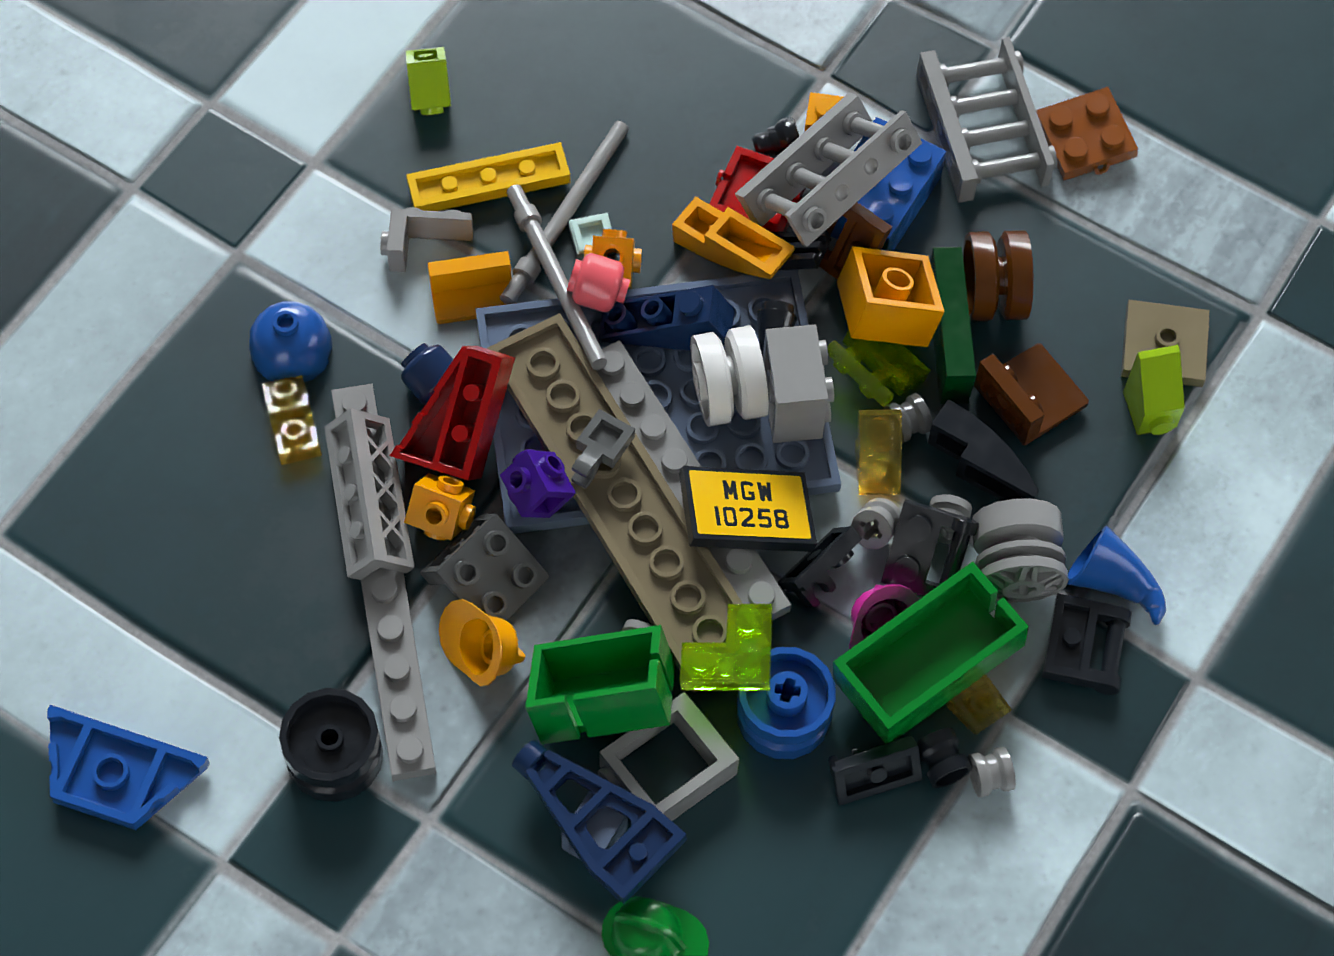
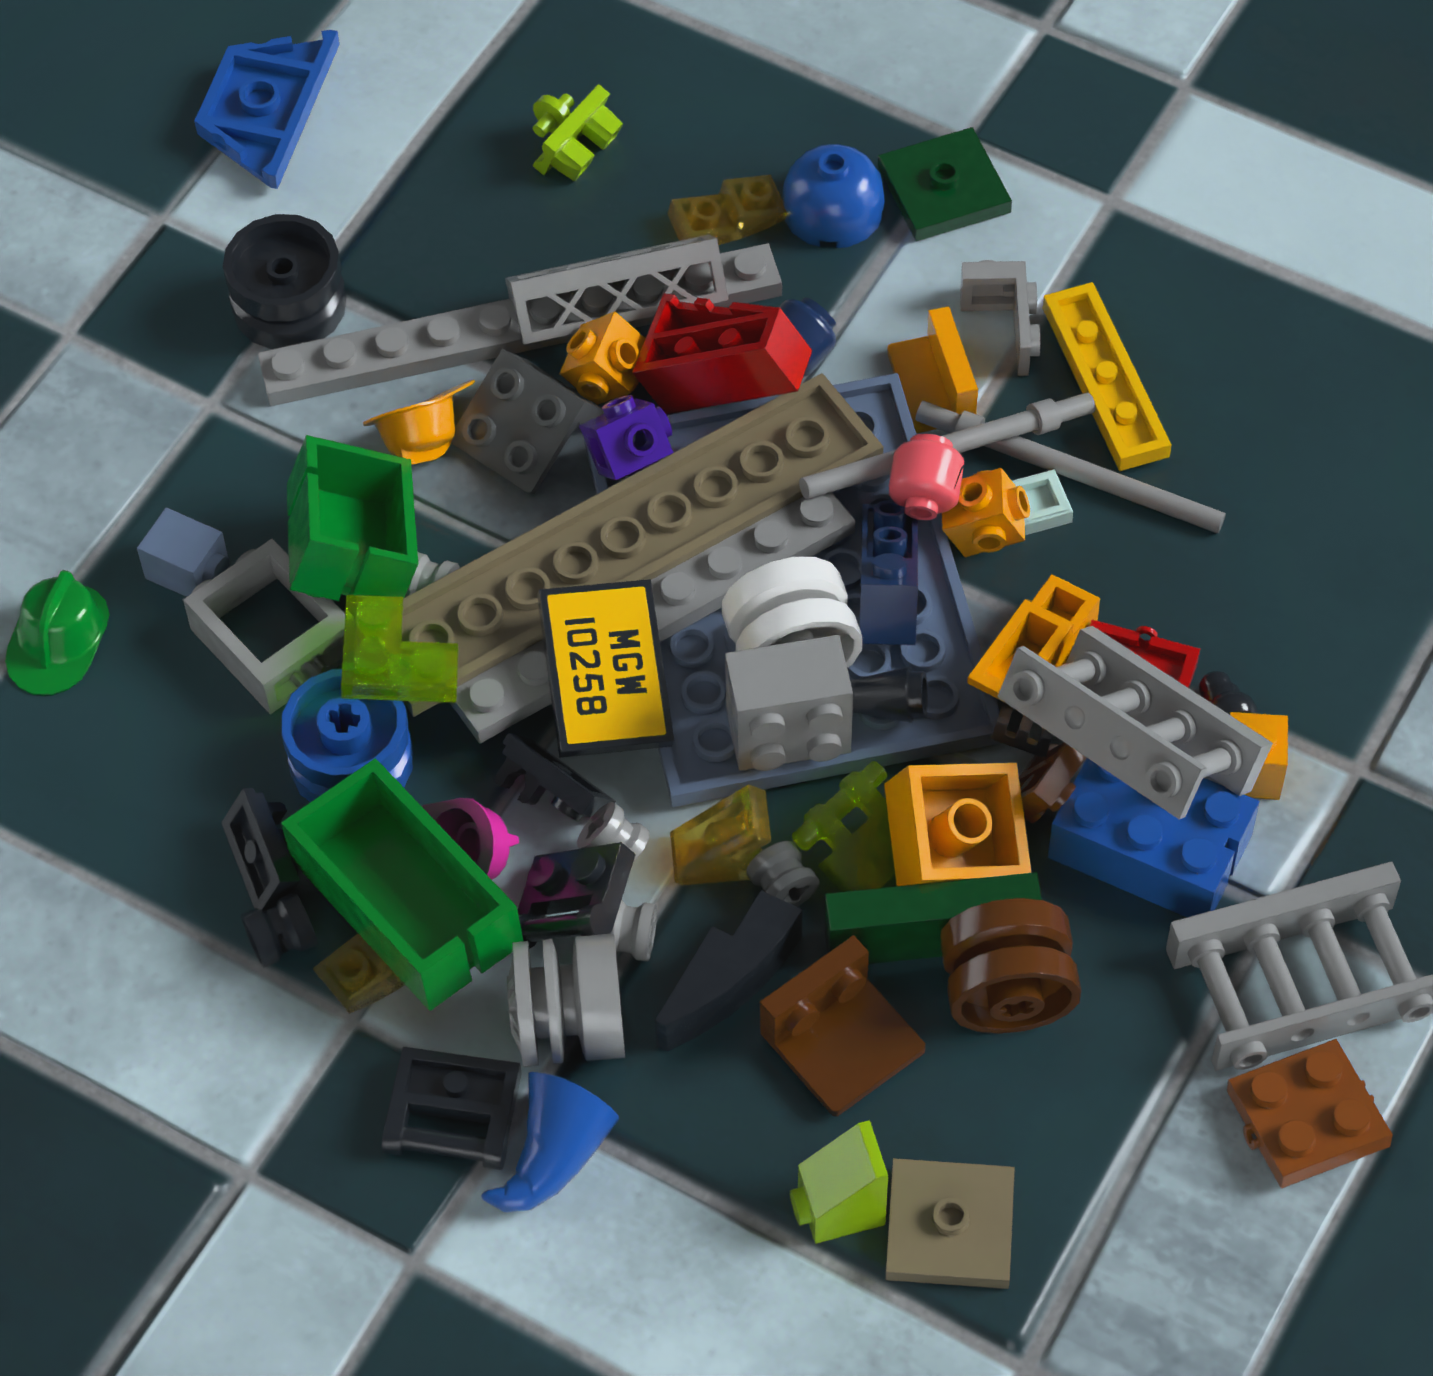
camera: 90 degrees right, 5 degrees down
lime slope [406,47,451,115] -> none
dark blue plate [512,740,687,905] -> none
dark grey plate [571,409,635,489] -> none
light grey wheel [968,747,1016,798] -> none
none -> lime hips [532,84,623,181]
none -> dark green plate [878,127,1012,241]

